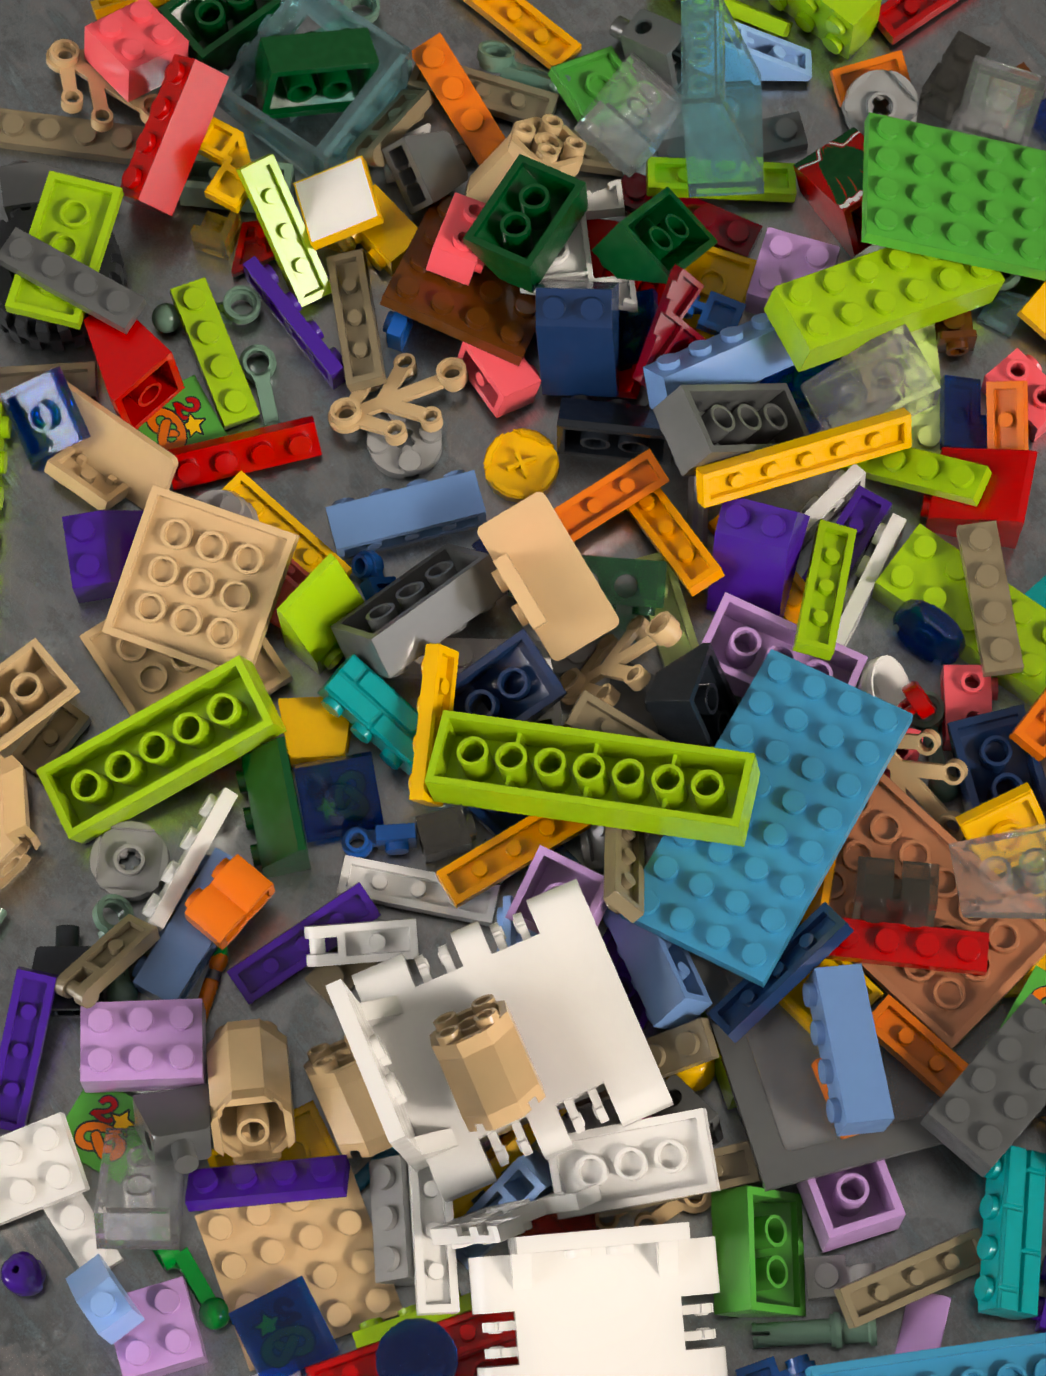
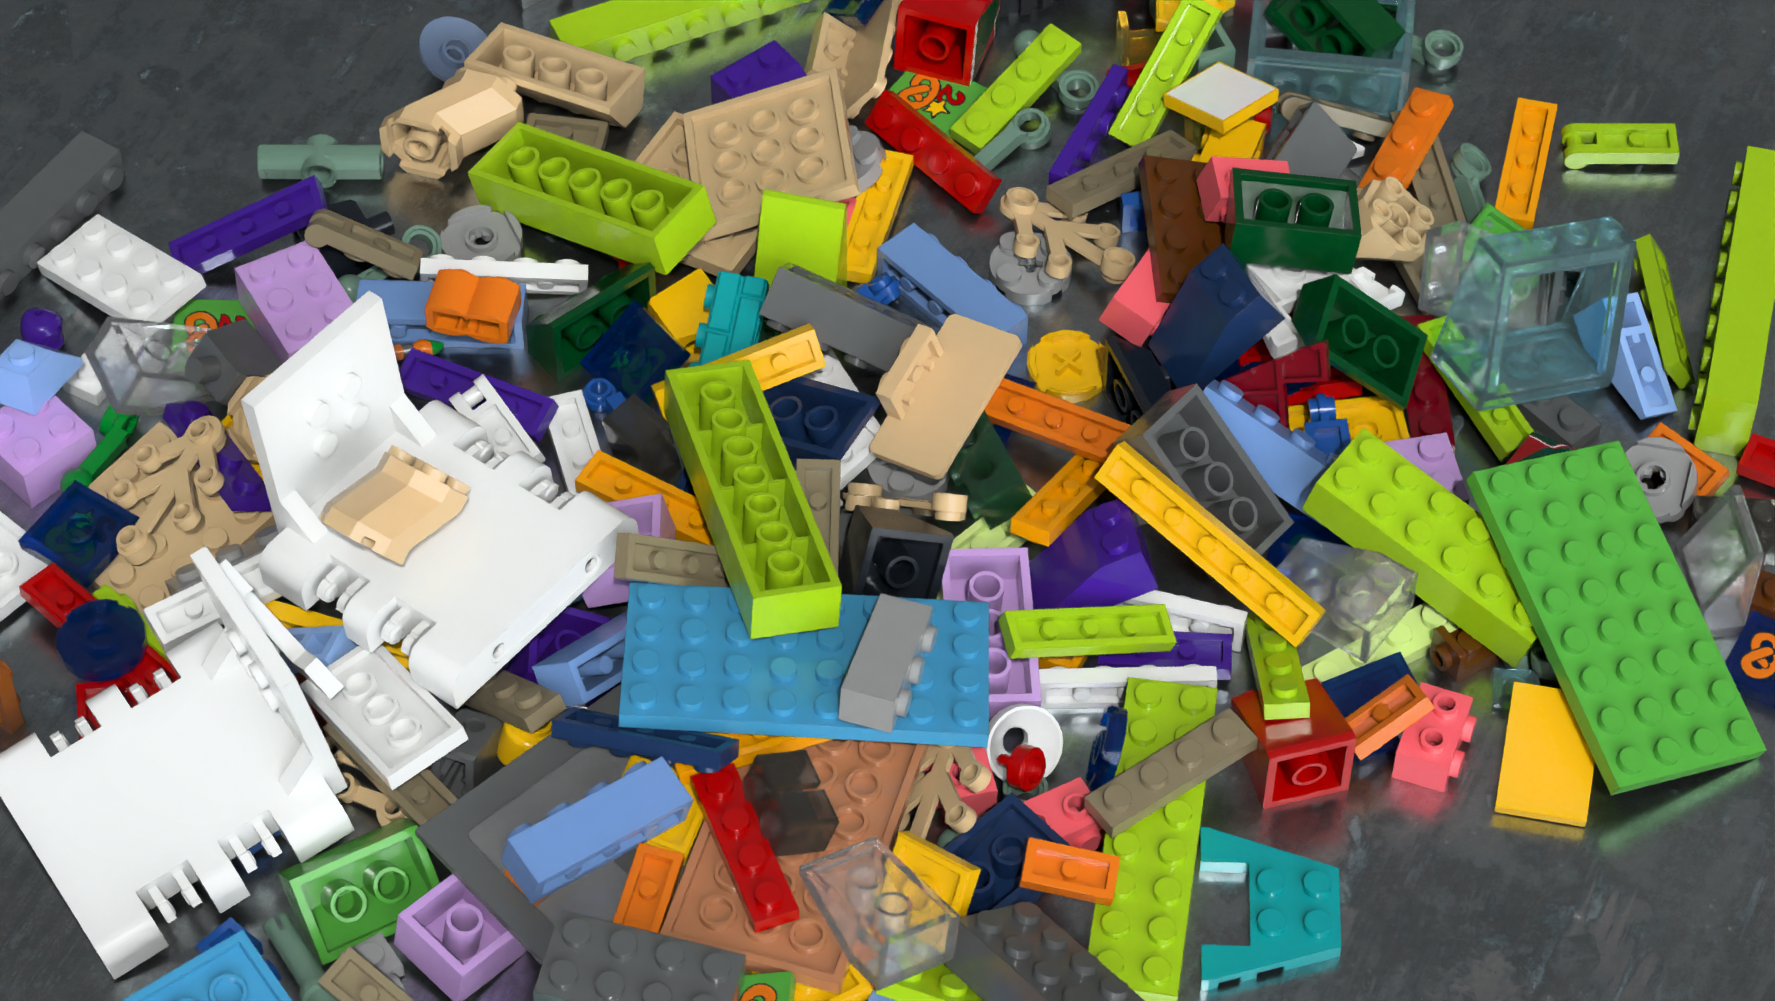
camera: 60 degrees right, 20 degrees down
none -> tan plant [109,415,226,565]
none -> light grey brick [838,593,938,733]

